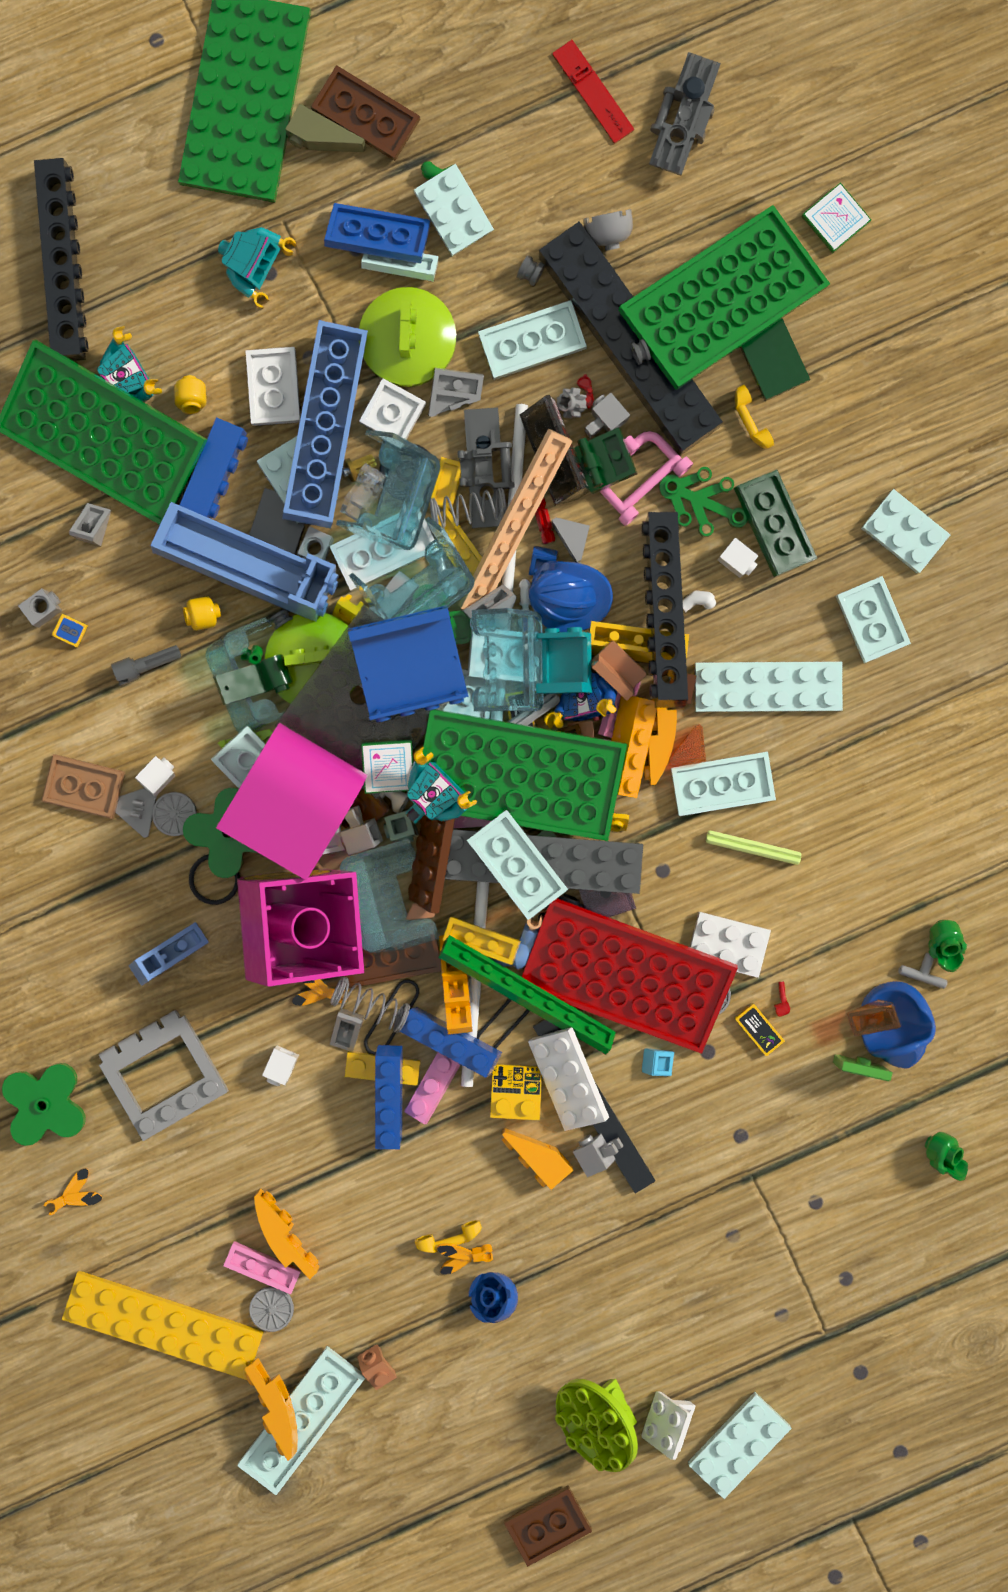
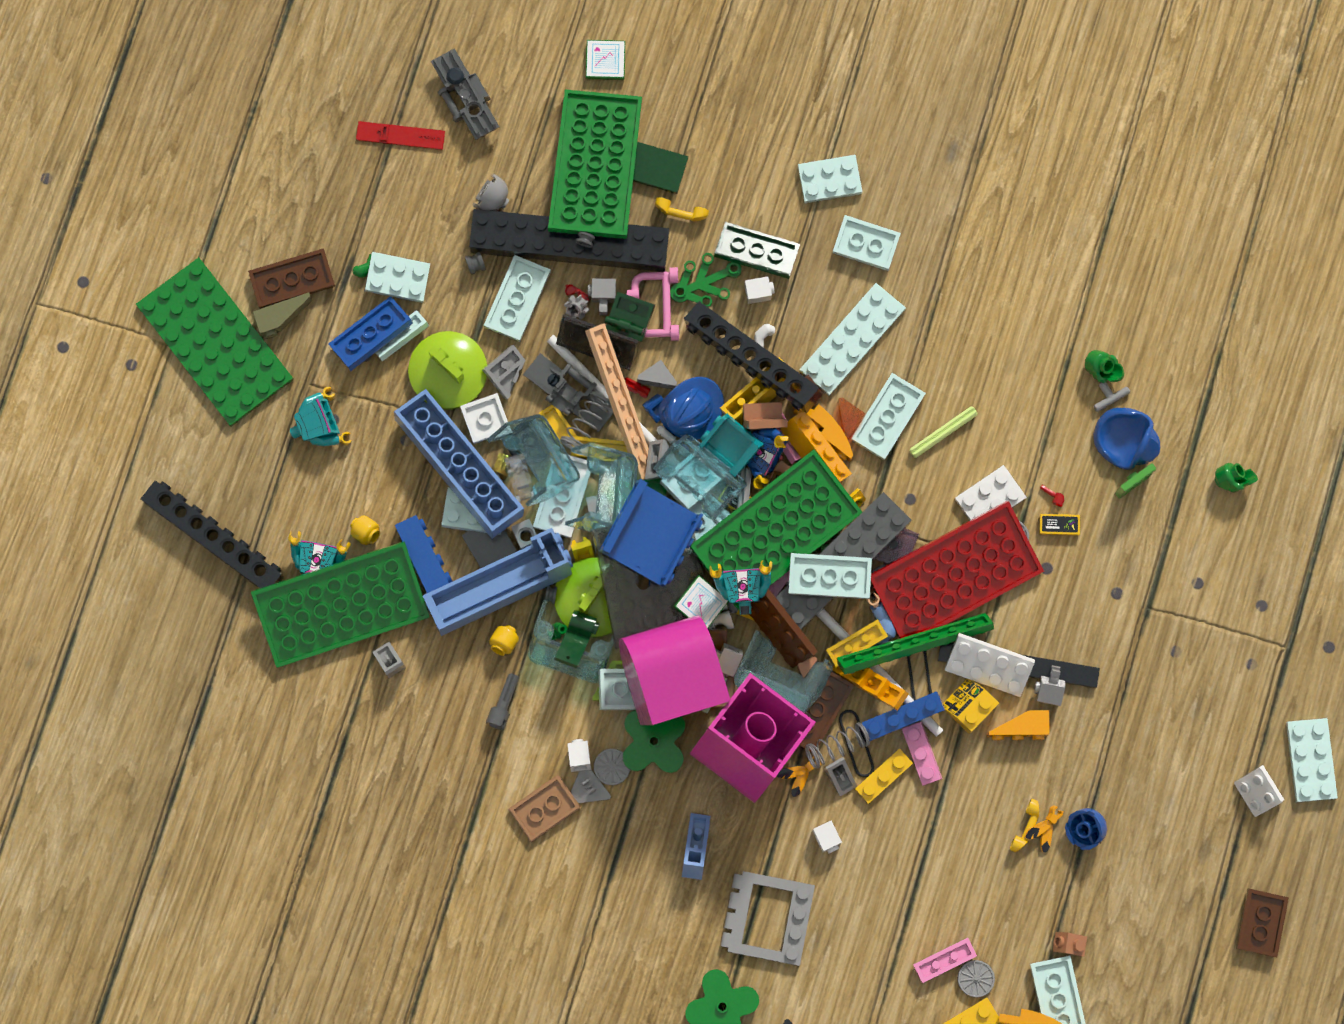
camera: 55 degrees left, 10 degrees down
light grey brick [18,588,62,628] -> none
slope [52,614,88,648] -> none
black tyre [189,854,240,905] -> none
white plate [246,347,301,426] -> none
light orange slope [254,1189,319,1280] -> none
blue brick [375,1045,403,1150] -> none
sand green brick [384,810,419,845] -> none
lime bracket [555,1379,638,1472] -> none
medium azure slope [642,1048,674,1076] -> none
clear orange slope [847,999,901,1037] -> none

